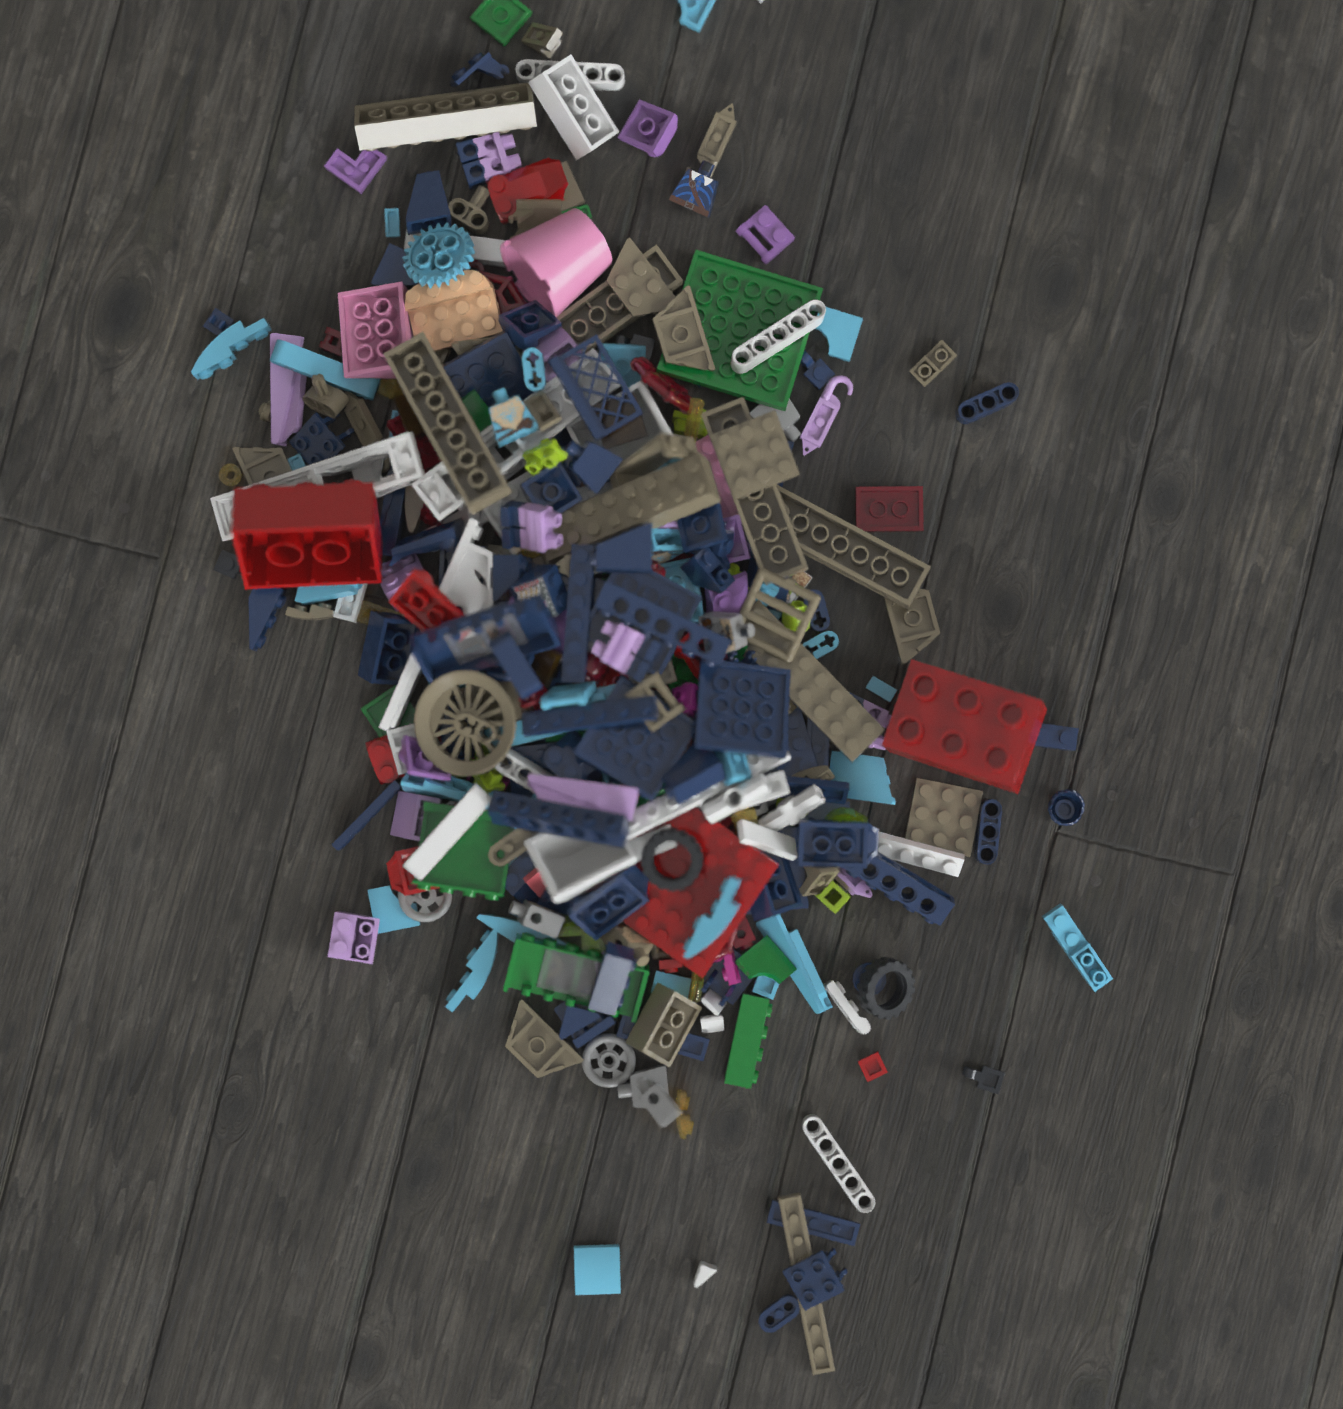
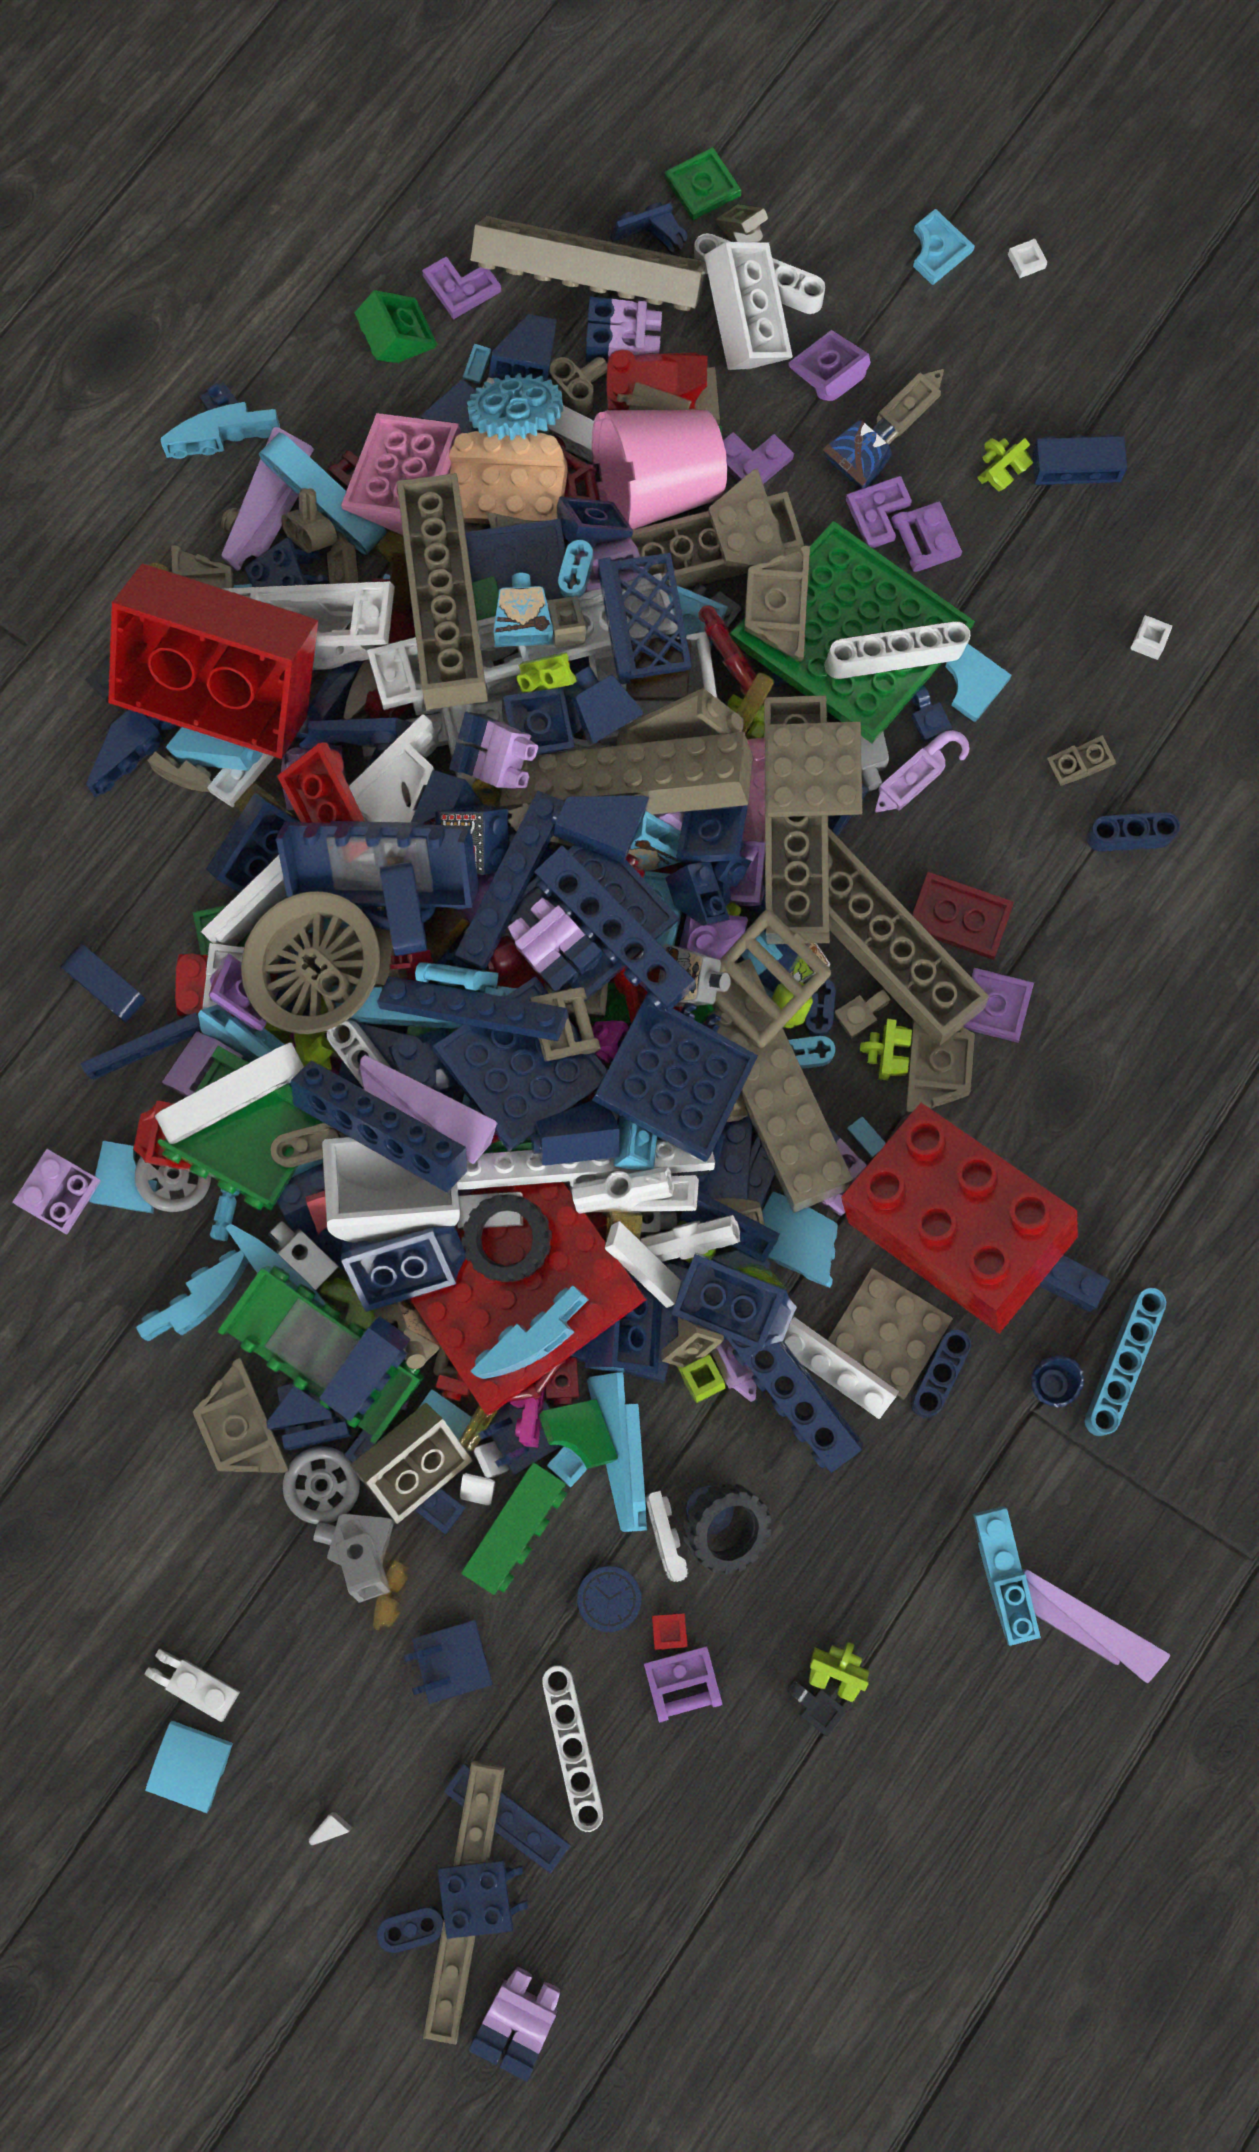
camera: 20 degrees right, 10 degrees down
none -> dark blue beam [60,944,147,1023]
none -> white hinge [145,1649,240,1722]
none -> medium azure axle [210,1189,239,1241]
none -> green slope [354,290,438,363]
none -> dark blue plate [404,1620,493,1704]
none -> lavender hips [468,1967,560,2082]
none -> dark blue tile [577,1566,642,1632]
none -> medium lavender plate [644,1646,722,1723]
none -> medium lavender plate [723,432,794,484]
none -> lime hips [809,1641,870,1702]
none -> dark tan plate [834,989,891,1039]
none -> medium lavender plate [846,476,912,548]
none -> lime hips [860,1019,912,1081]
none -> medium lavender plate [963,968,1034,1043]
none -> lime hips [977,438,1033,492]
none -> lavender wedge [1022,1569,1170,1683]
none -> dark blue brick [1032,434,1127,485]
none -> medium azure beam [1085,1288,1166,1436]
none -> white slope [1131,615,1172,660]

